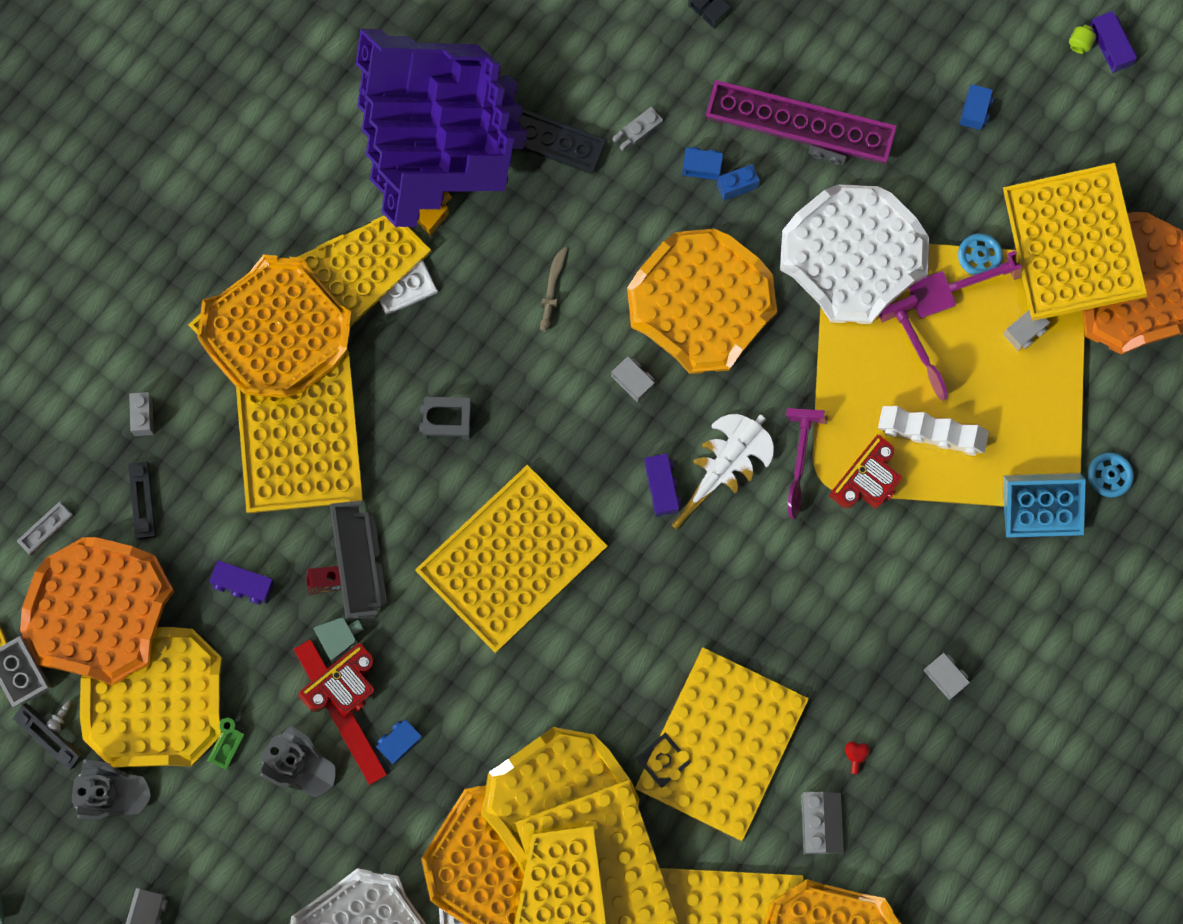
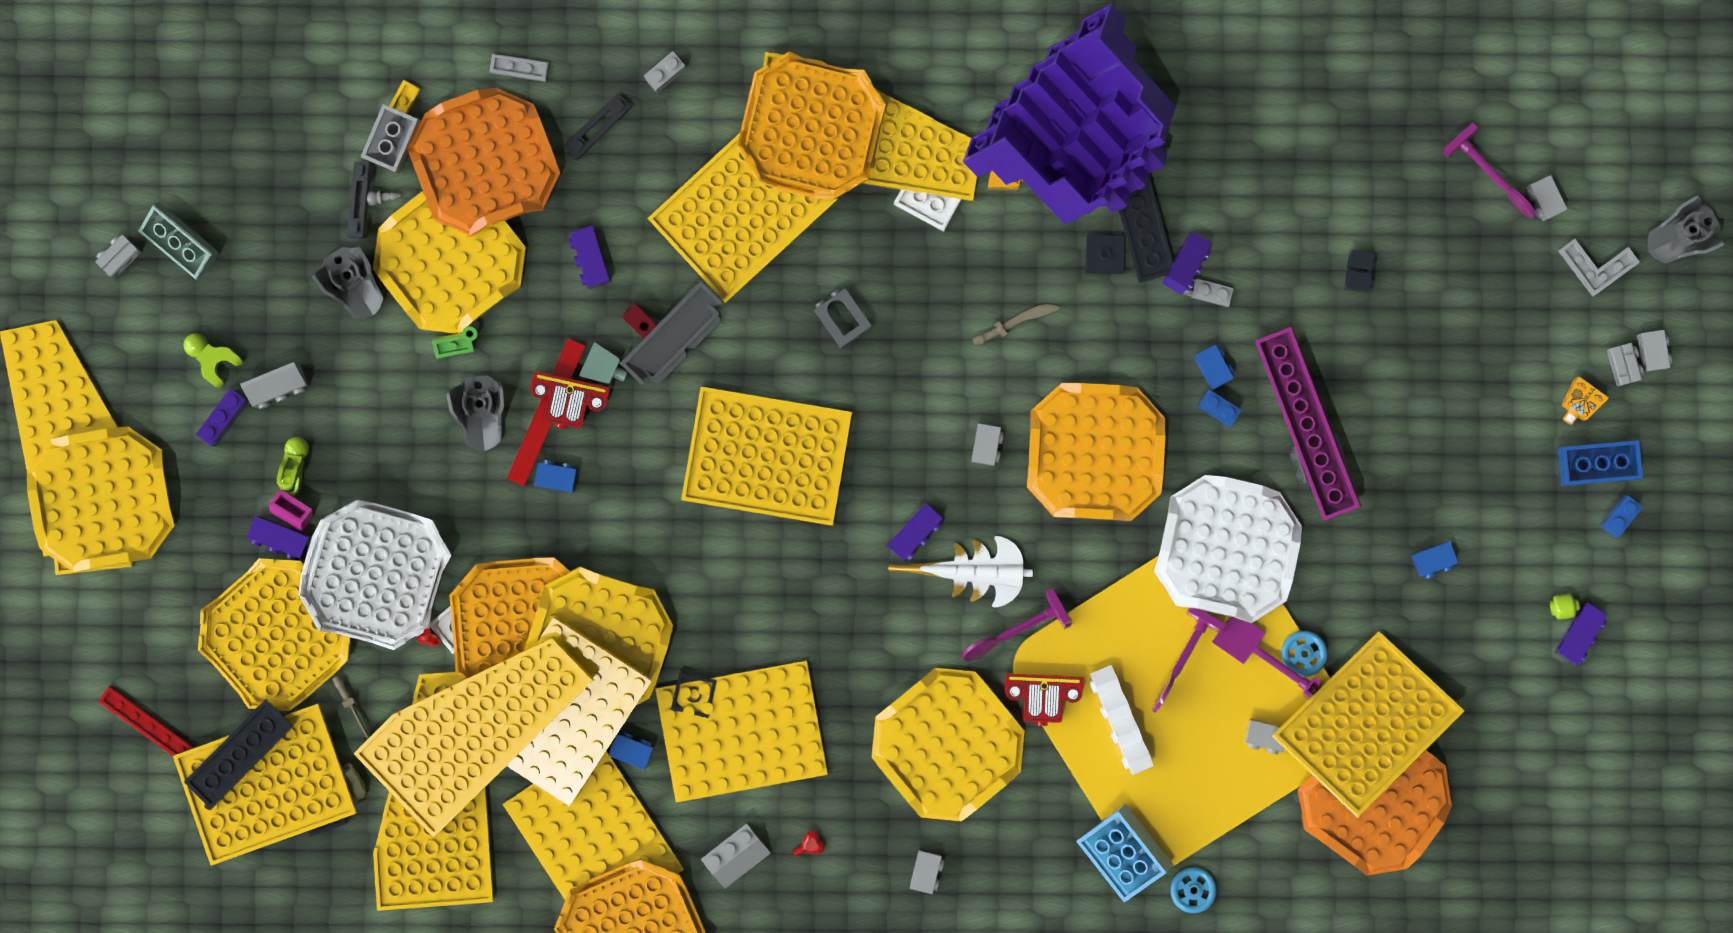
camera: 55 degrees right, 10 degrees up
none -> blue brick [609,732,654,770]
none -> yellow plate [872,668,1025,821]
none -> black plate [1085,235,1125,274]
none -> dark purple brick [1162,231,1212,295]

